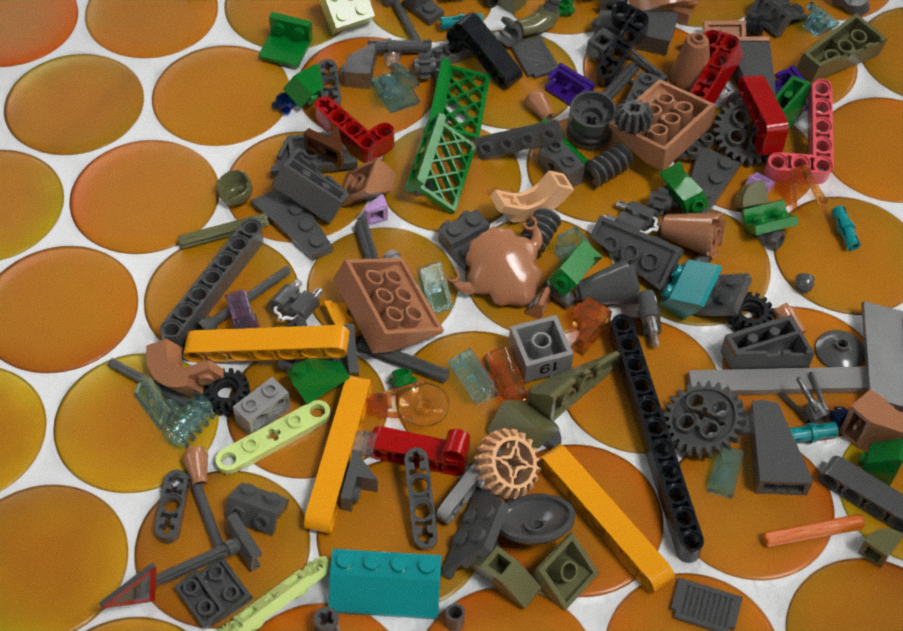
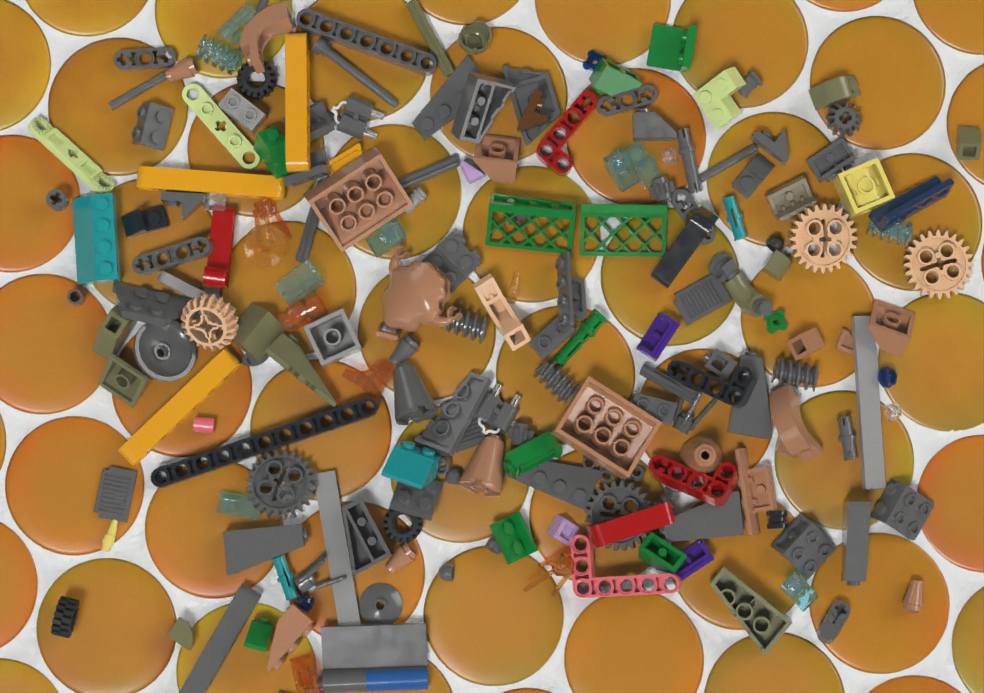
camera: 80 degrees right, 30 degrees up
dark grey piece [99,513,262,609] -> none
dark grey slope [174,557,254,629] -> none
piece [225,289,260,329] -> none
green plate [388,368,417,389] -> none
nougat cone [525,89,554,120] -> none
green window [547,239,603,297] -> none
clear light blue panel [555,226,590,261] -> none
dark grey wheel [566,91,616,151] -> none
dark grey gear [614,98,653,135] -> none
dark grey piece [637,290,662,348] -> none
olive brick [735,180,769,209] -> none
orange axle [763,514,865,547] -> none
teal pin [831,205,861,251] -> none
none -> light yellow piece [101,519,118,552]
none -> black slope [121,206,168,238]
none -> coral hinge [193,416,215,433]

